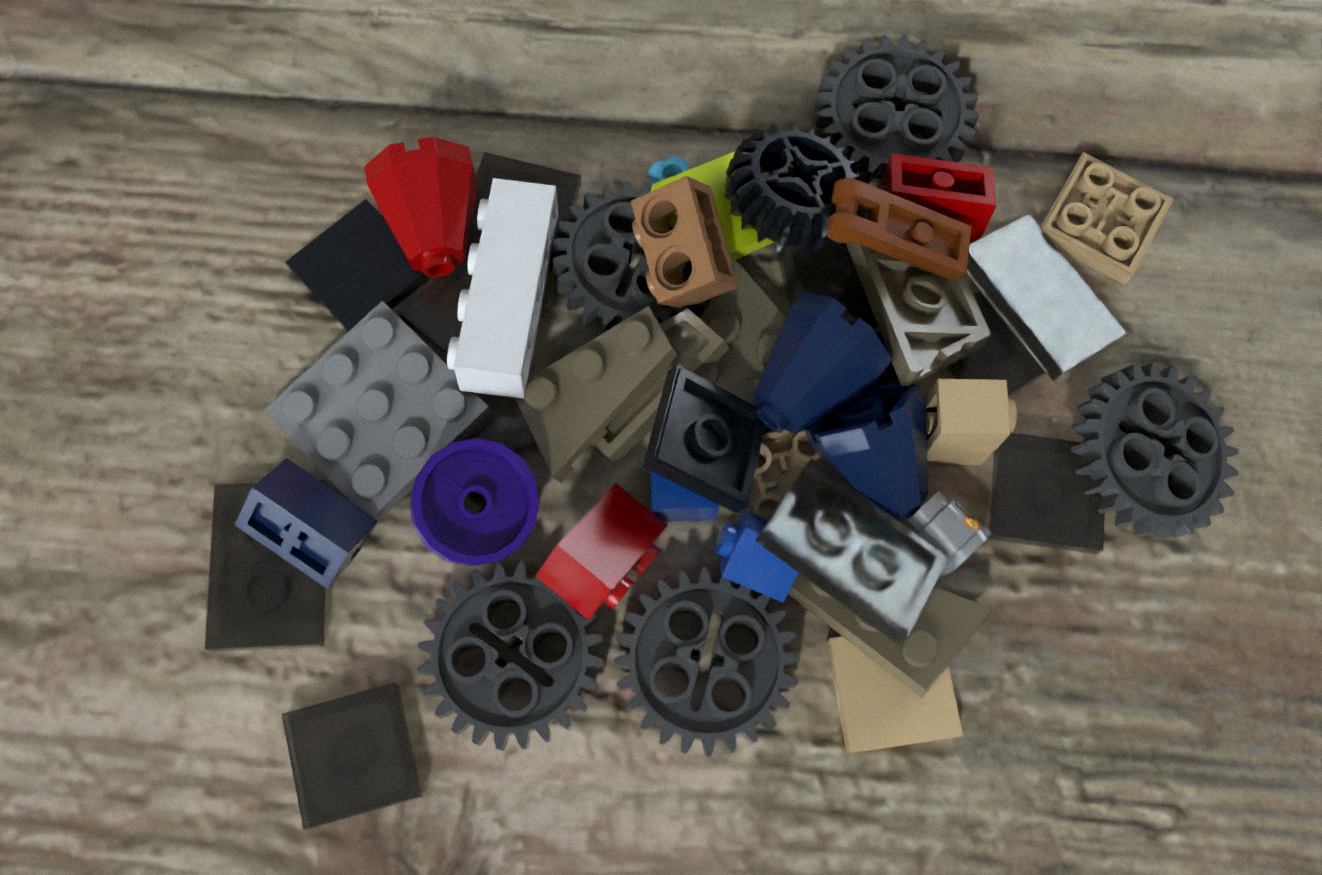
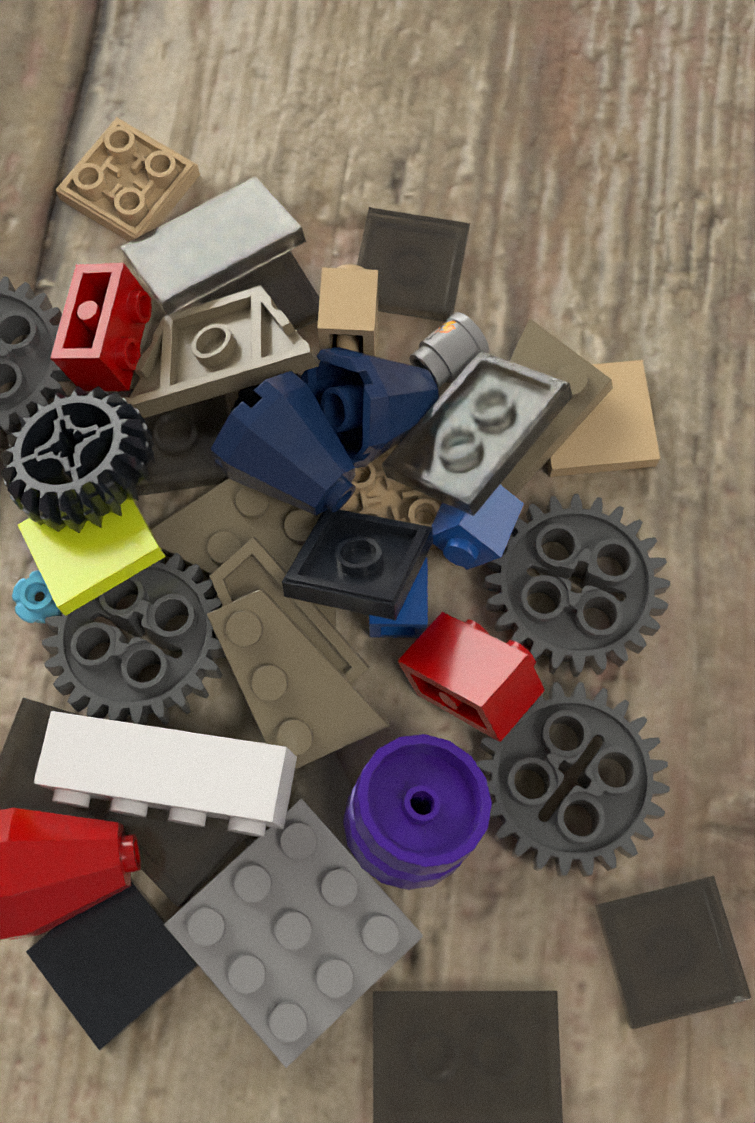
camera: 85 degrees left, 0 degrees up
dark blue hinge [234,458,378,589] -> none
medium nougat brick [631,176,738,309] -> none
dark orange plate [827,178,971,281] -> none
dark grey gear [1071,362,1239,540] -> none

